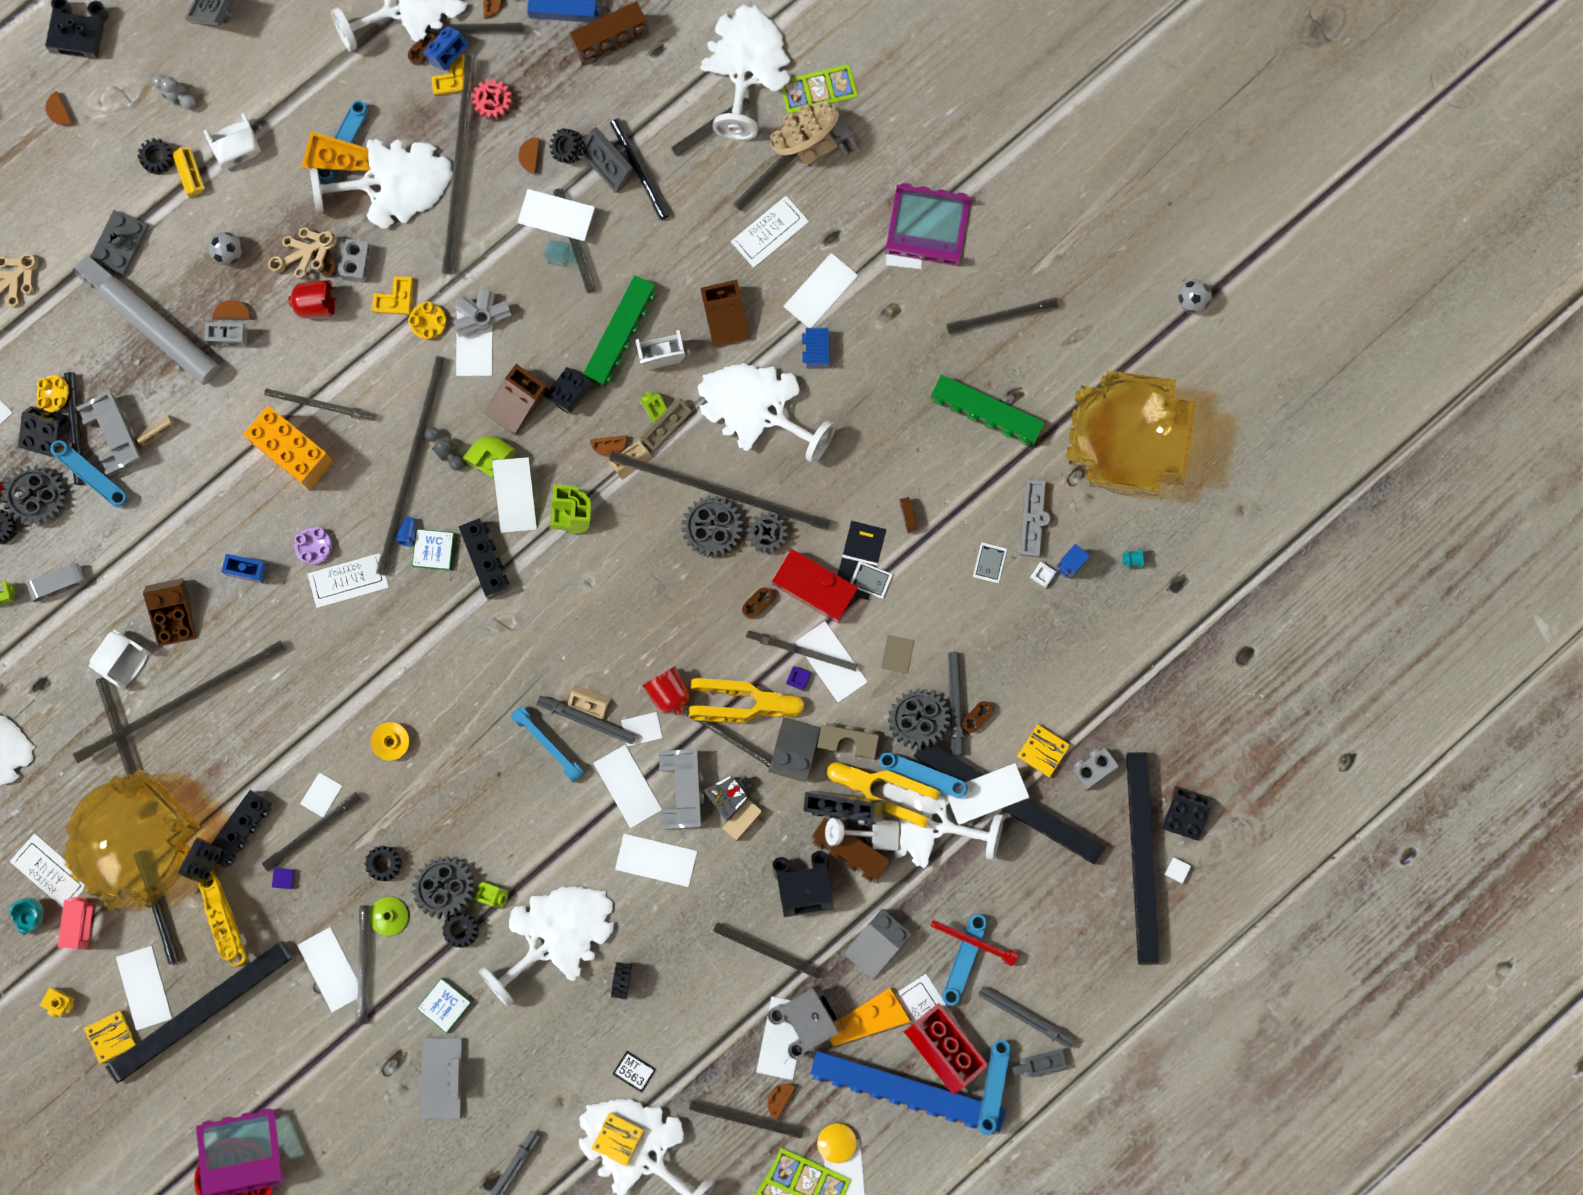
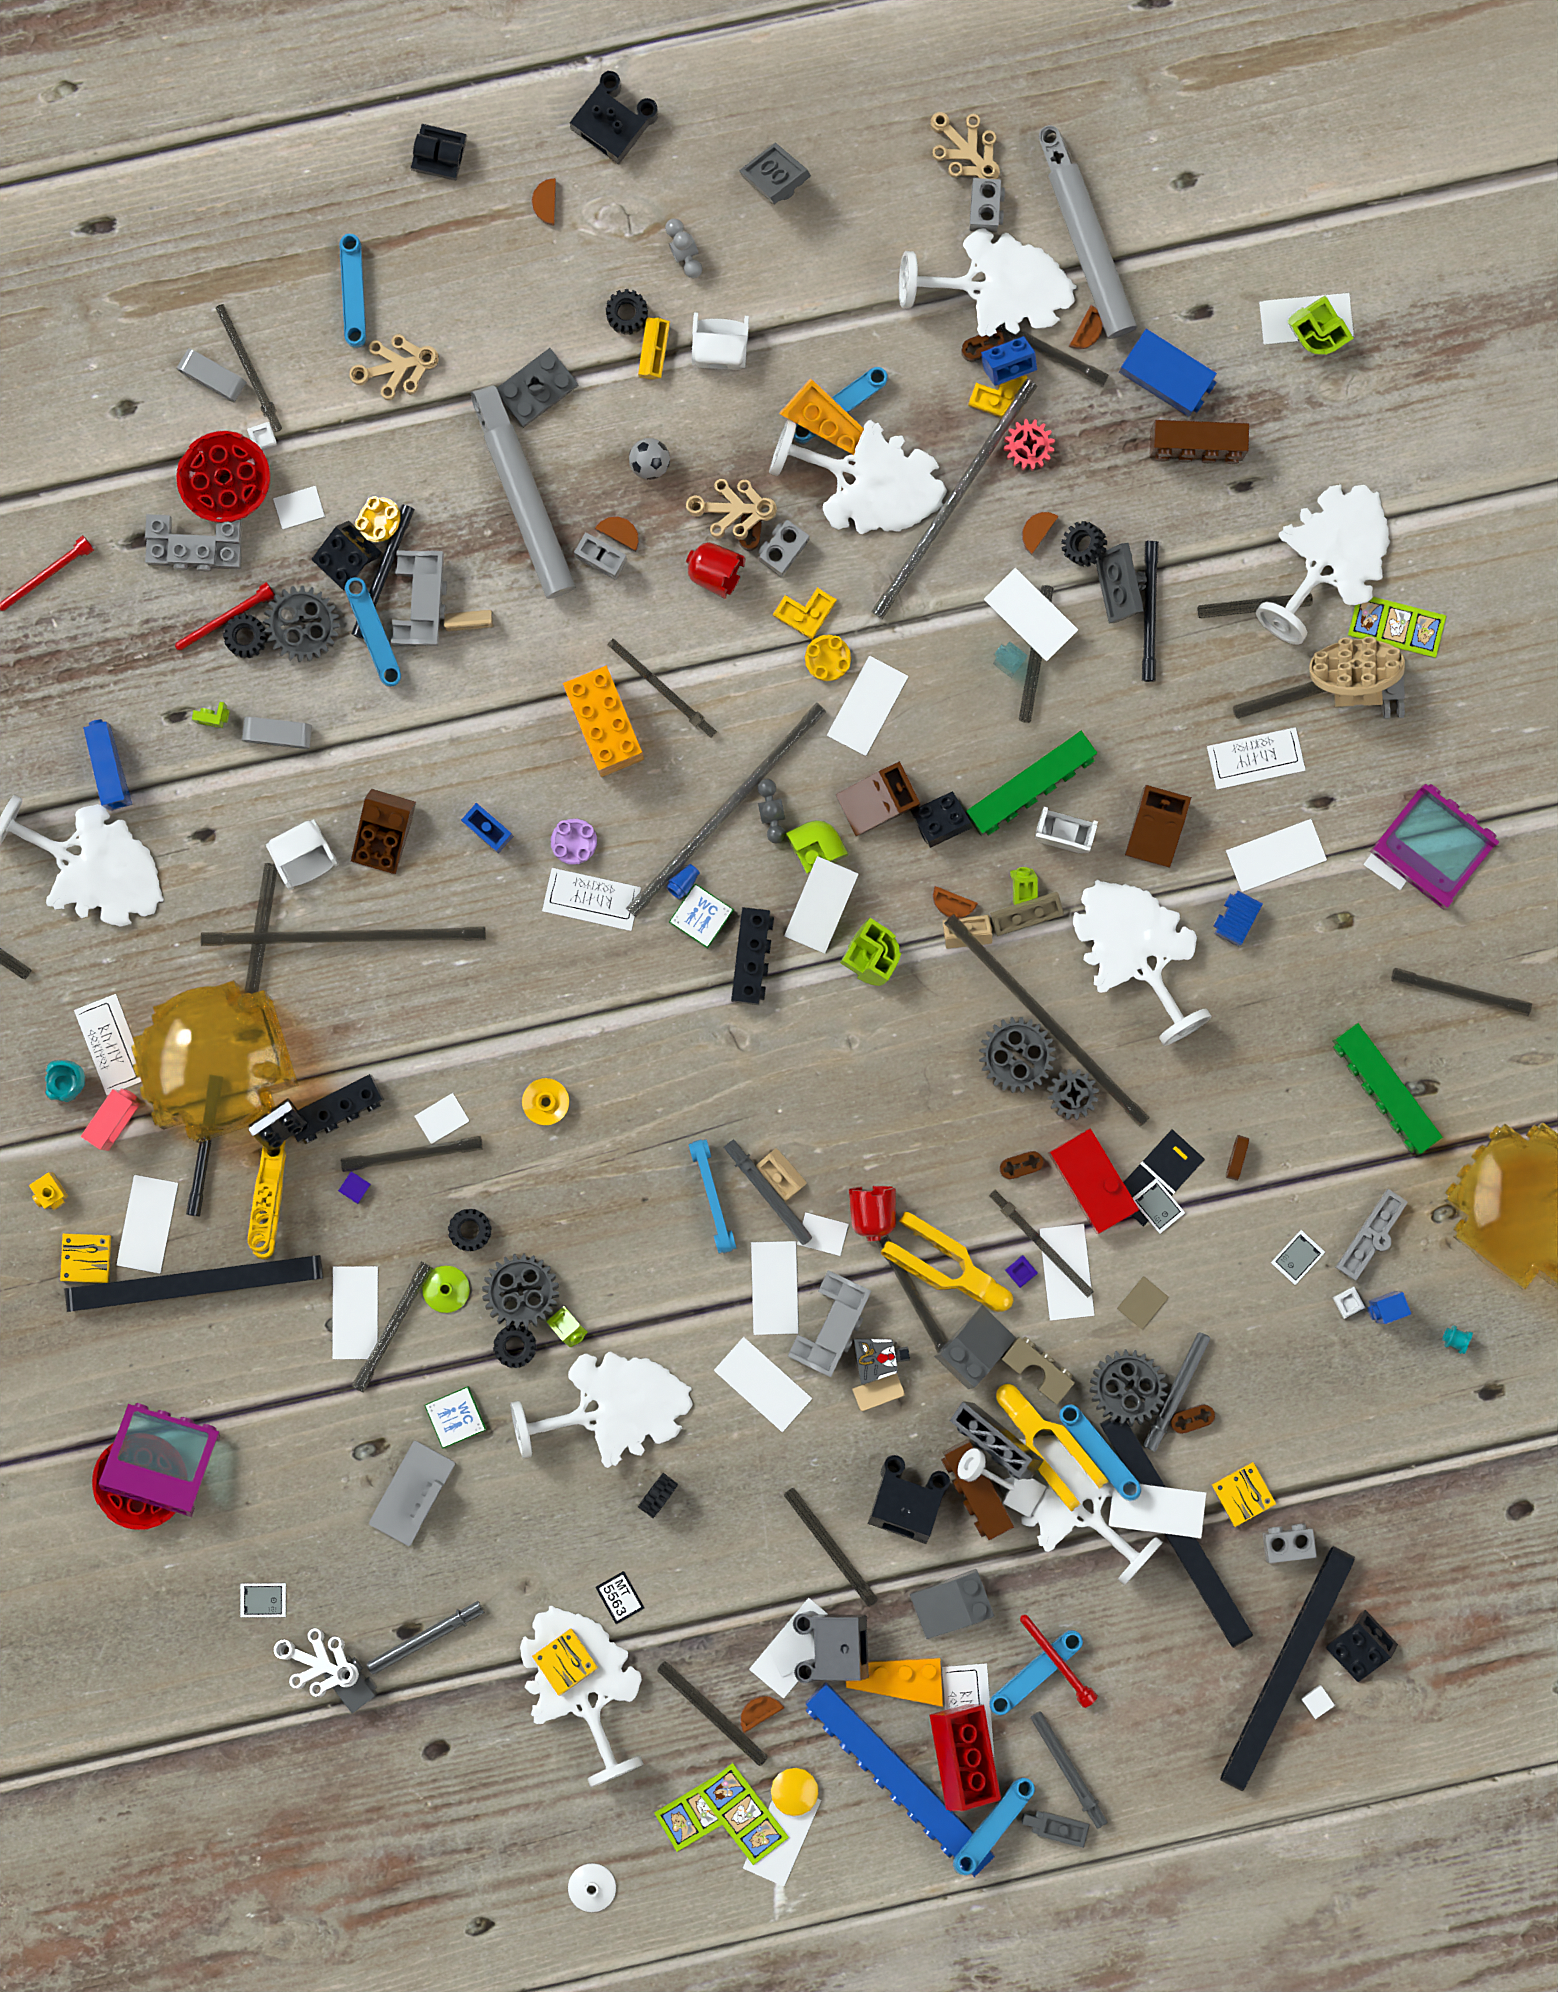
camera: 25 degrees right, 5 degrees up
light grey piece [453,289,512,337] -> none

